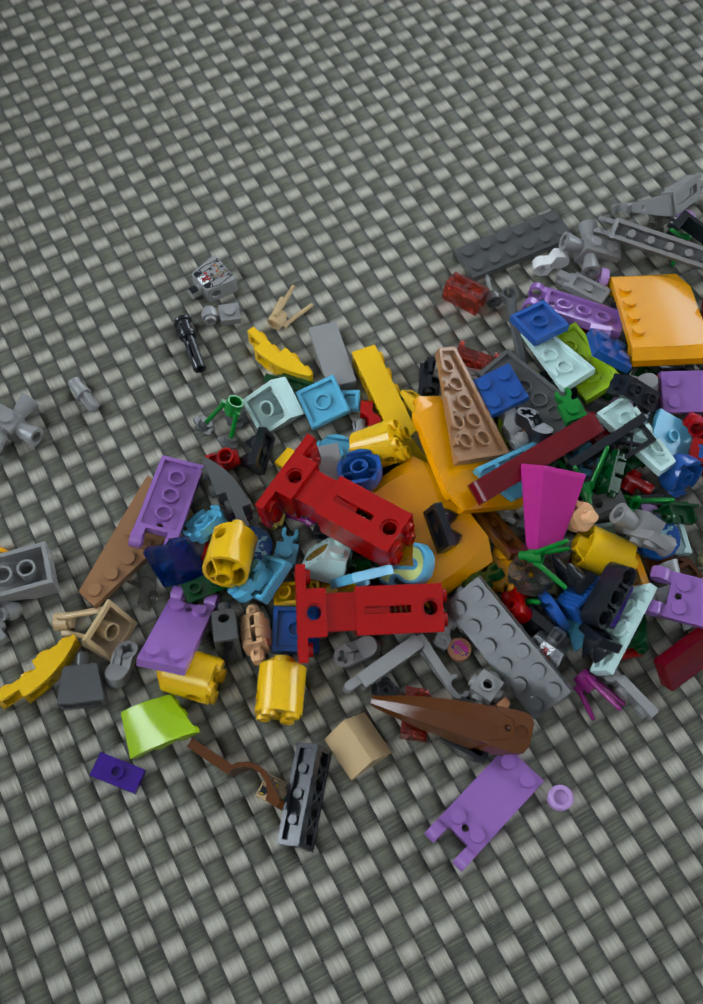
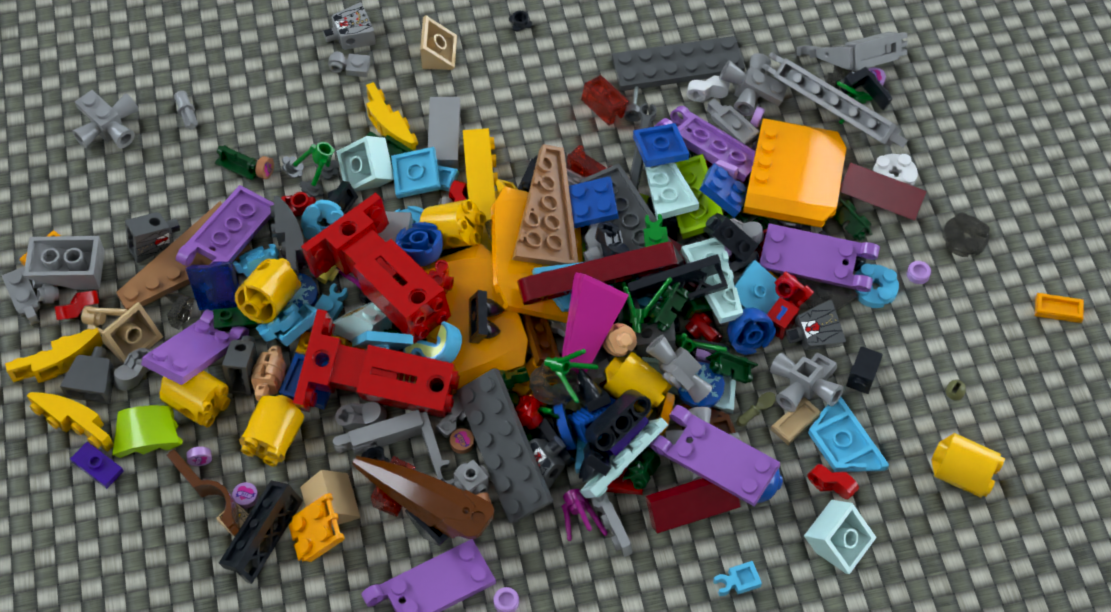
camera: 15 degrees right, 5 degrees down
black pin [174,314,206,373] -> none
tan plant [267,285,314,330] -> none
none -> yellow slope [27,392,114,452]
none -> red piece [55,290,99,320]
none -> dark grey torso [125,212,180,263]
none -> lavender tile [186,447,212,466]
none -> dark green hinge [215,145,257,180]
none -> lavender tile [232,482,258,509]
none -> nougat tile [255,156,274,179]
none -> light orange plate [289,493,345,562]
none -> medium azure plate [301,200,344,240]
none -> tan slope [420,15,457,70]
none -> red plate [429,260,454,294]
none -> black plate [509,11,532,32]

